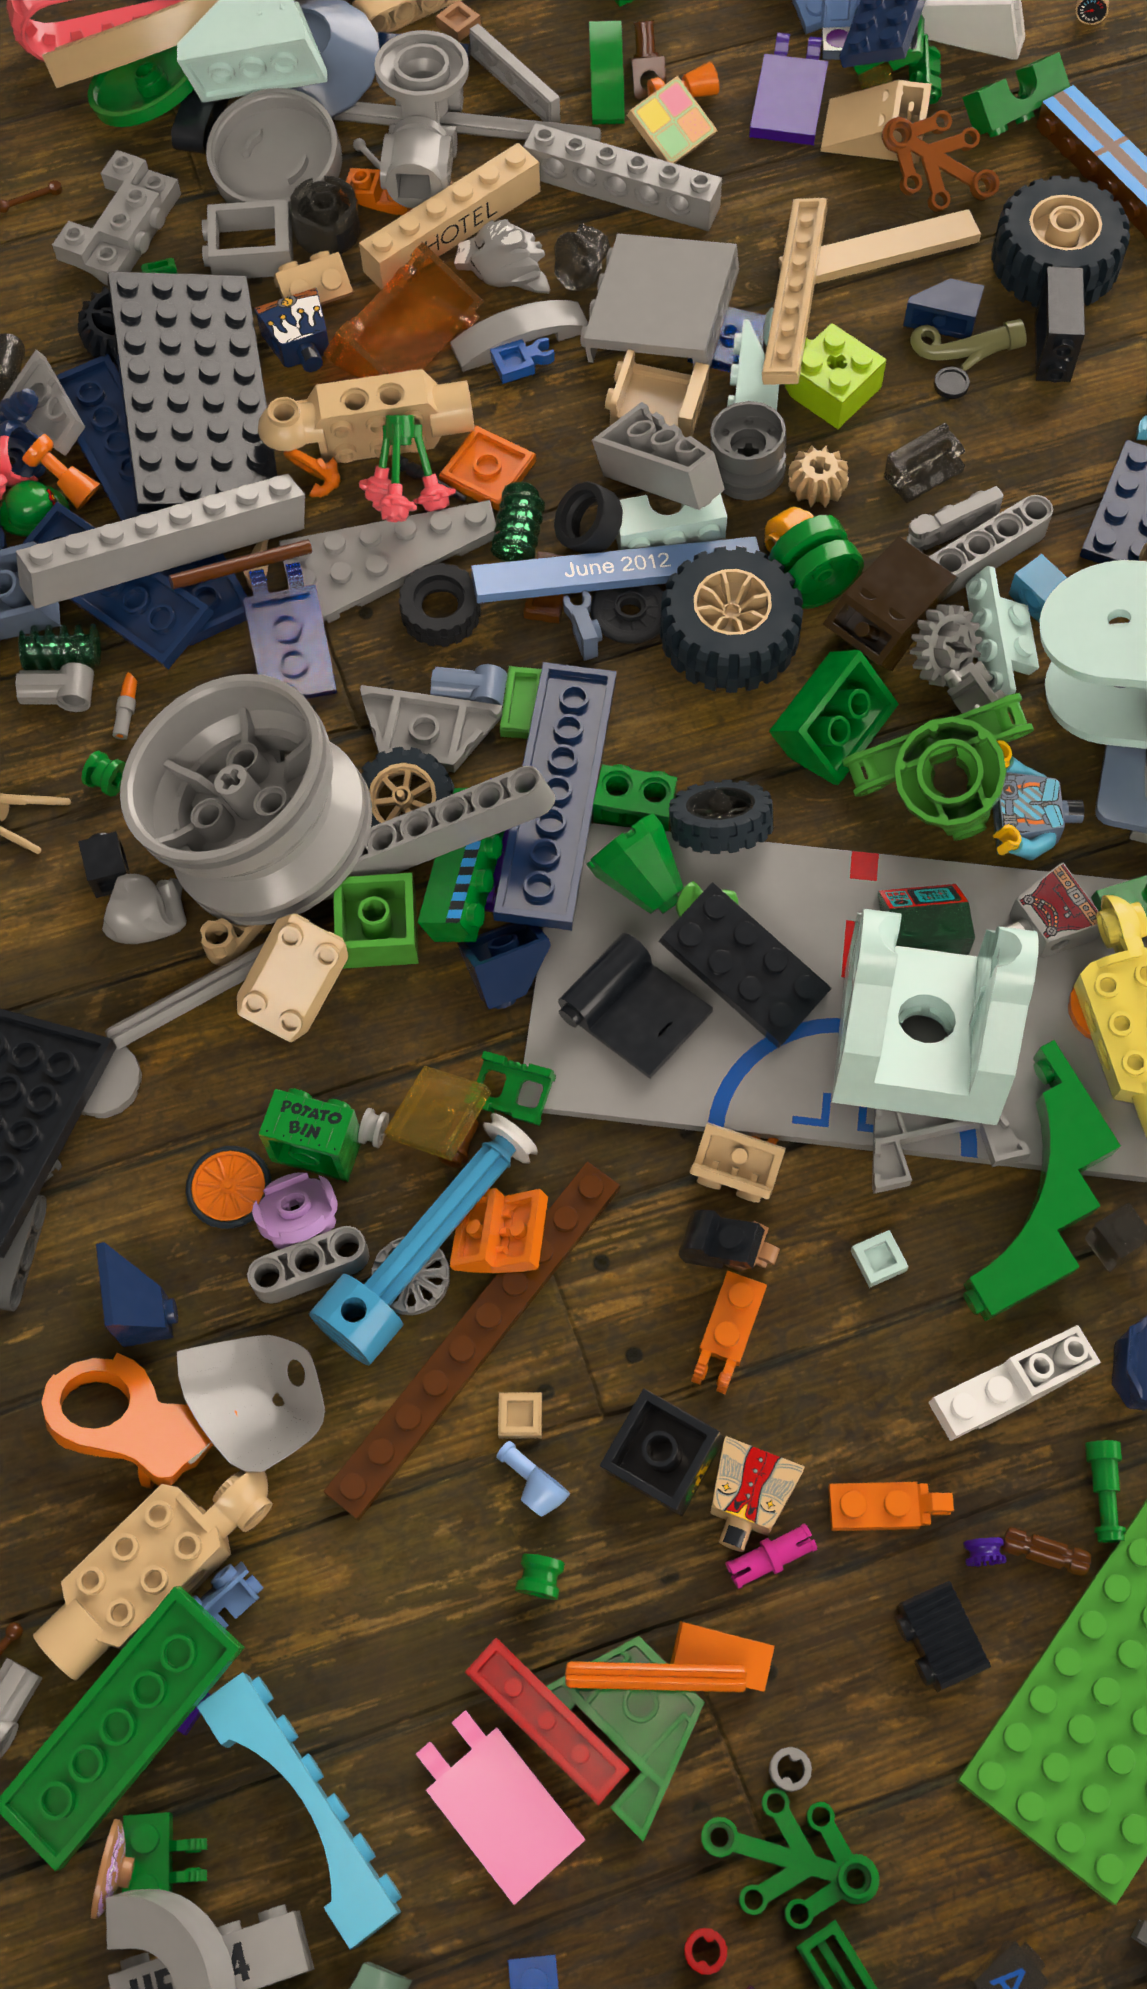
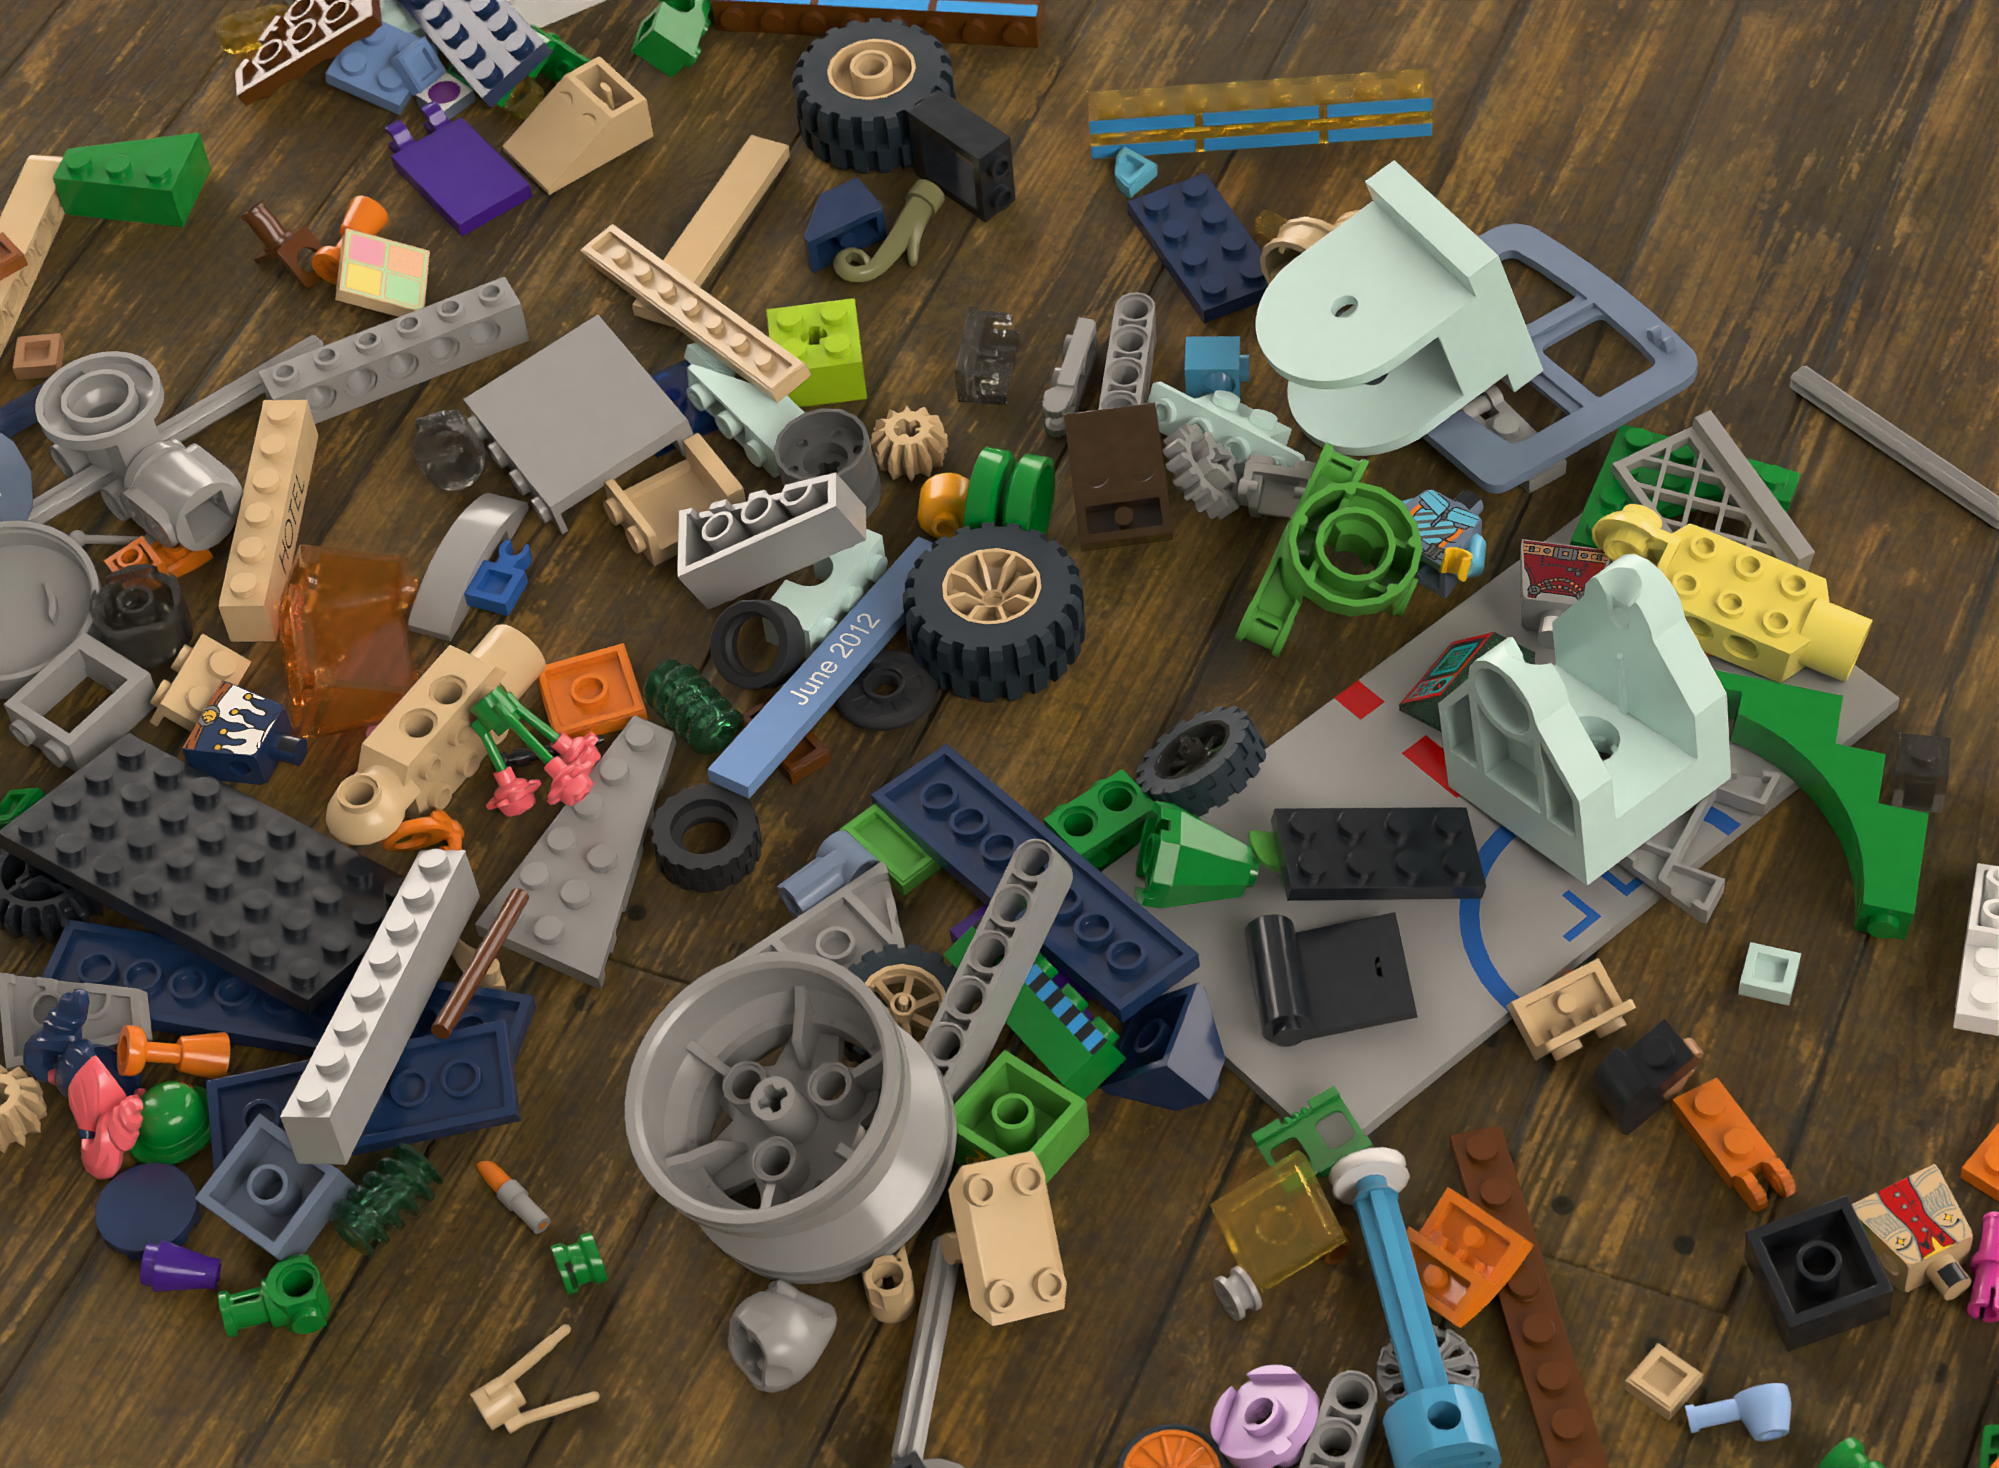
camera: 45 degrees left, 15 degrees down
light grey piece [15,663,94,712] -> none
black brick [78,831,130,898] -> none
clear blue tile [243,562,338,699] -> none
green brick [259,1088,361,1182] -> none
light grey piece [454,219,550,294] -> none
light grey tile [469,24,560,123] -> none
sand blue plate [563,590,602,661] -> none
green slope [589,21,625,125] -> none
green slope [769,650,899,785] -> none
dark orange plant [882,110,1000,212] -> none
piece [934,367,970,399] -> none

